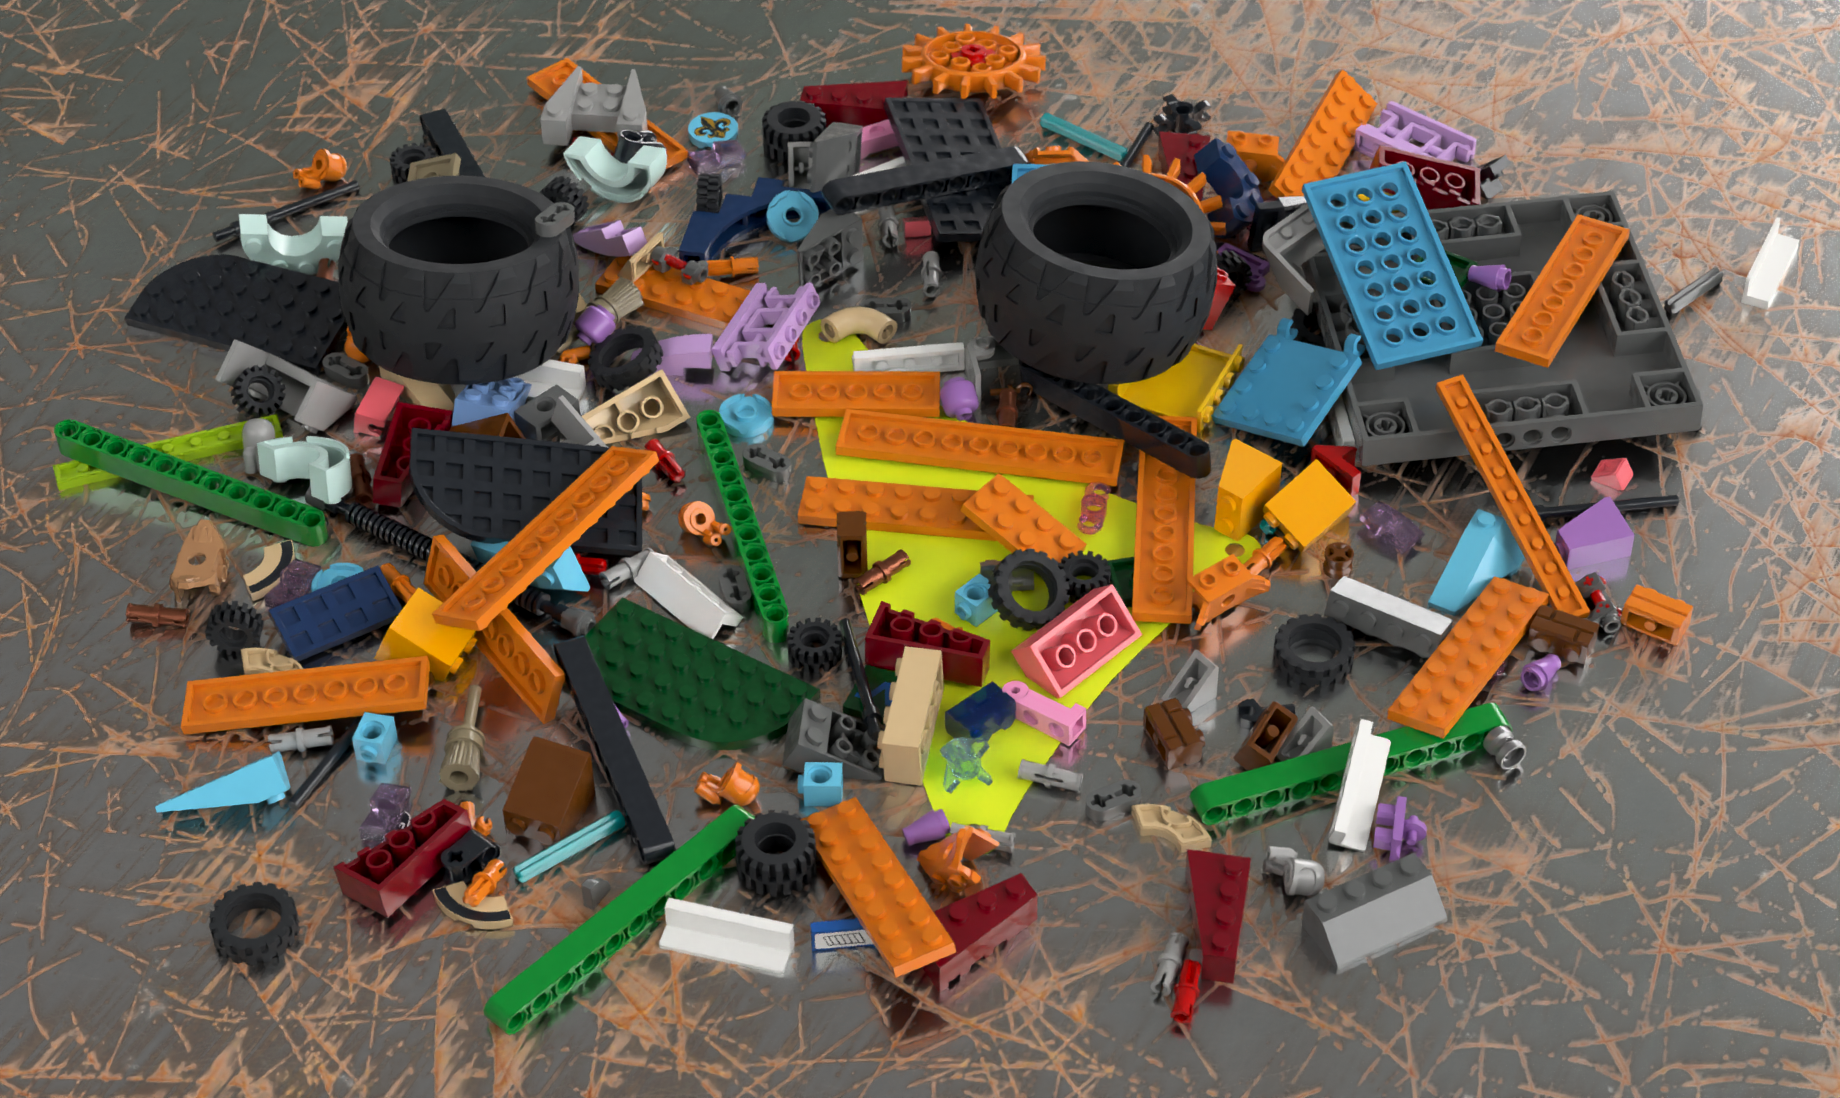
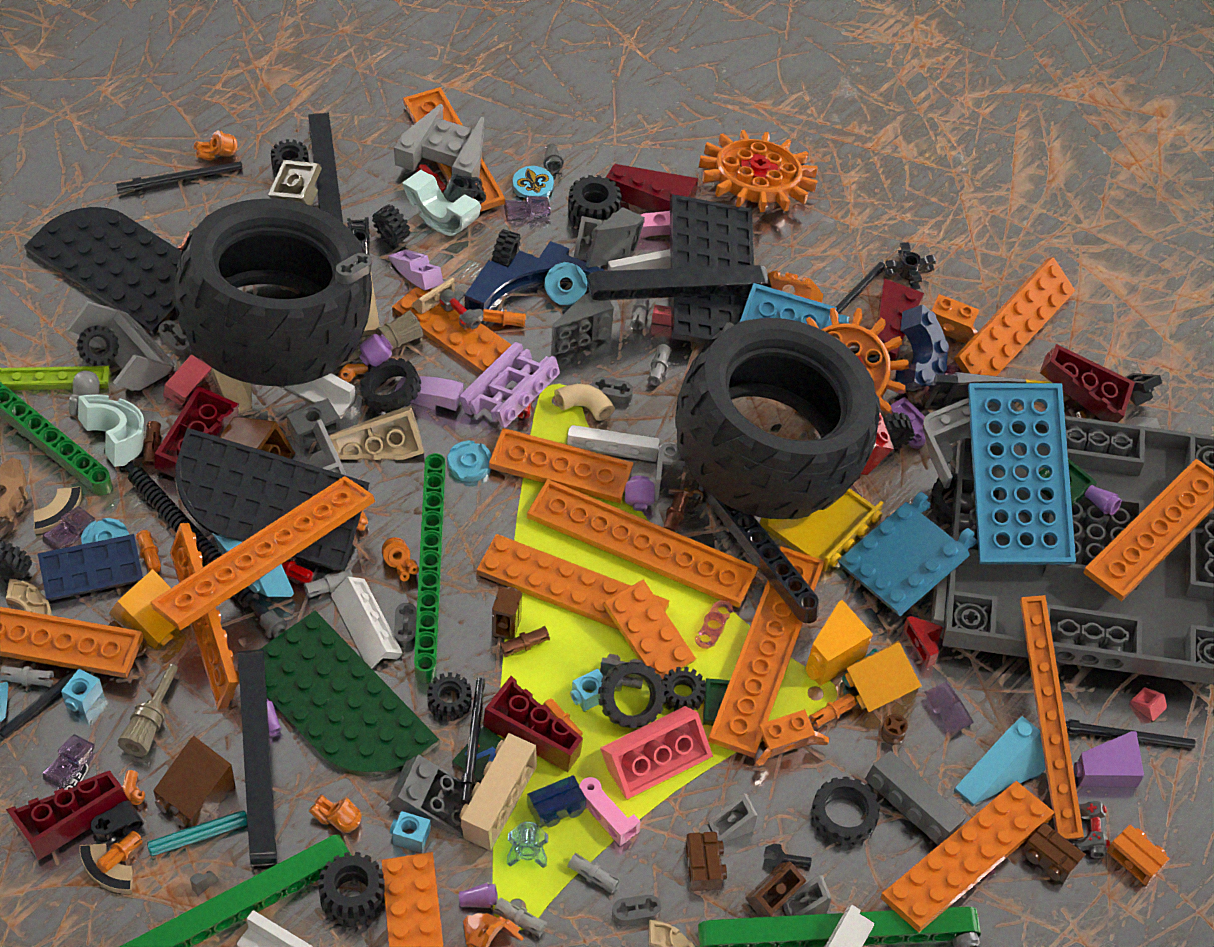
camera: 10 degrees right, 10 degrees up
light aqua brick [239,214,348,275] -> none
medium blue slope [451,377,532,427] -> none
red axle [644,439,685,483] -> none
dark grey beam [742,444,791,482] -> none
teal axle [1040,113,1128,162] -> none
lavender fence [1354,101,1476,162] -> none
medium lavender cone [1520,654,1561,691] -> none

